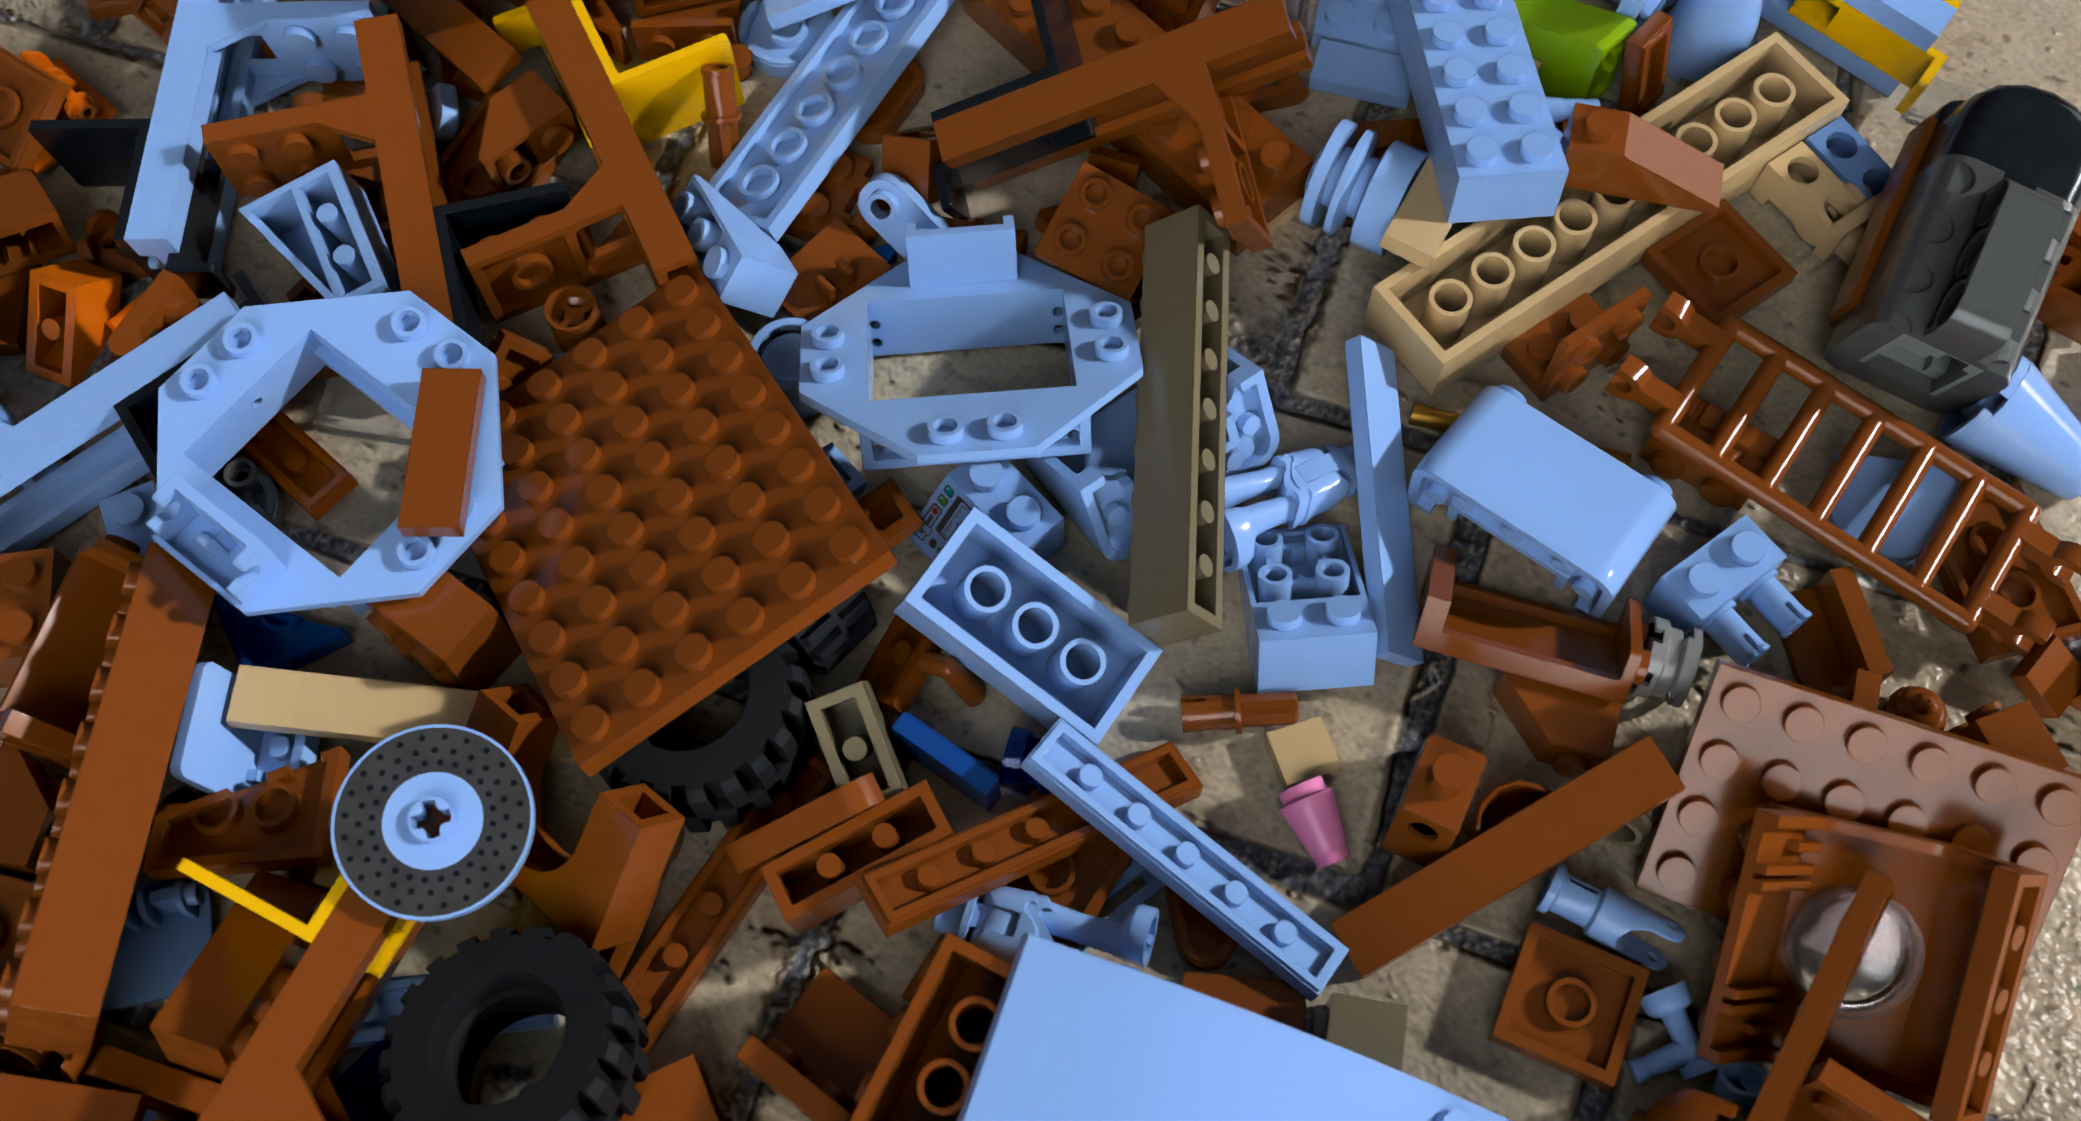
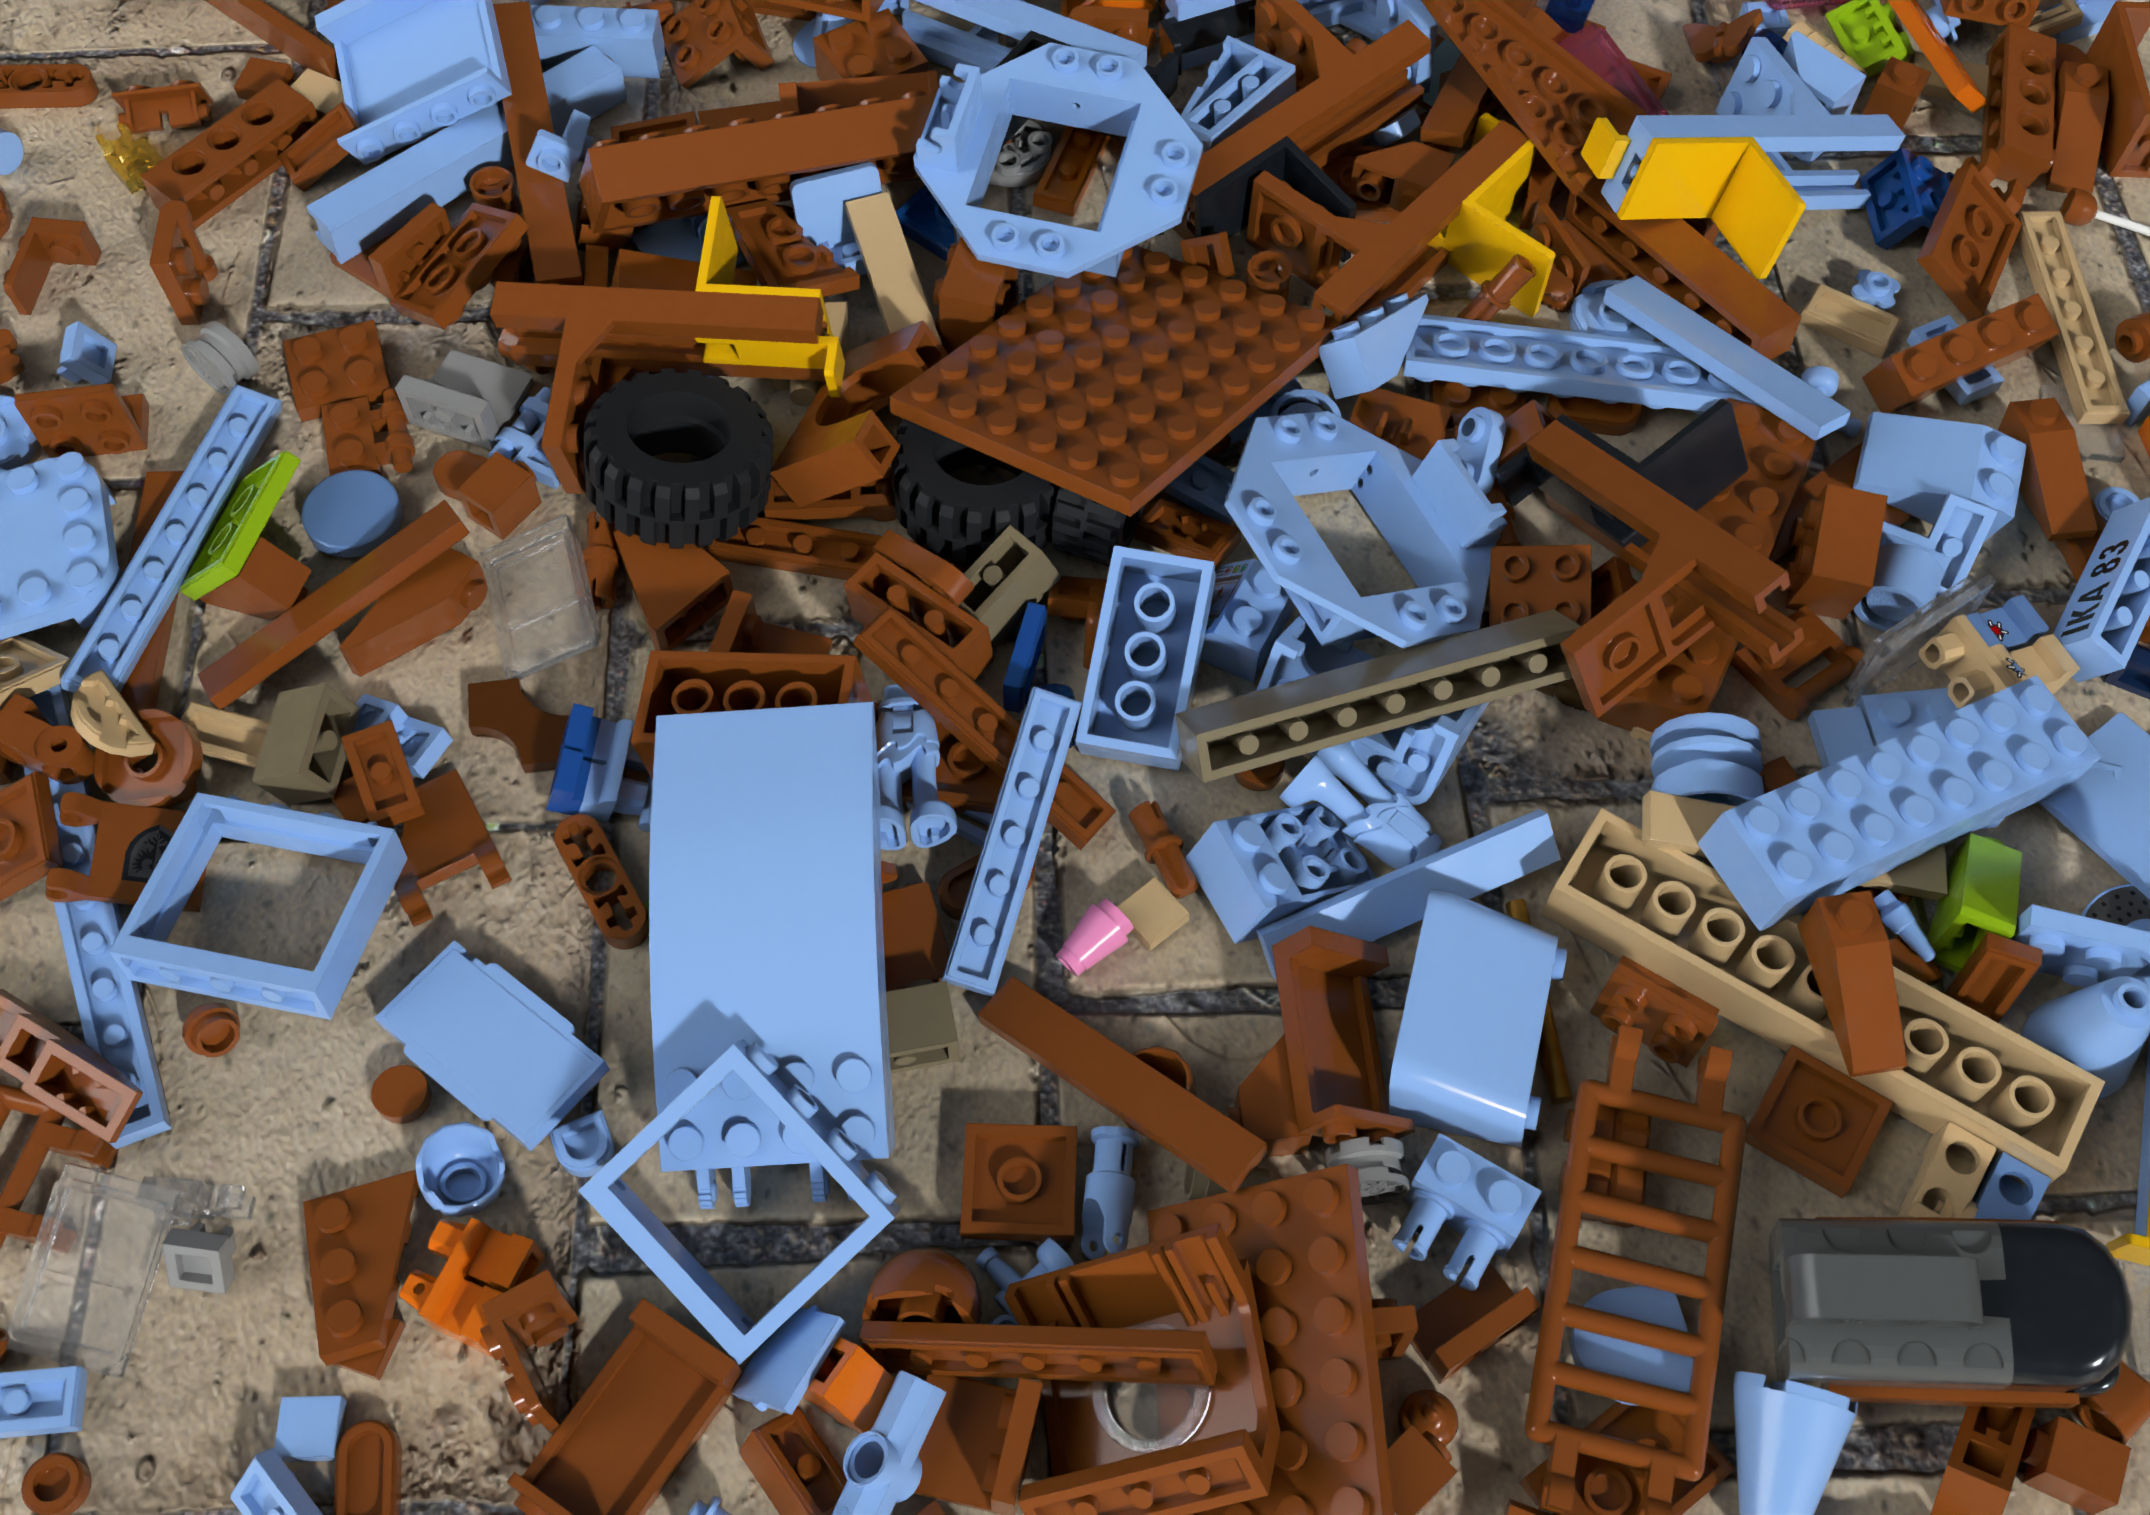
camera: 65 degrees right, 5 degrees down
flat silver piece [330,724,536,922] -> none
dark orange tile [397,368,486,537] -> none
dark orange torso [1380,733,1487,867] -> none

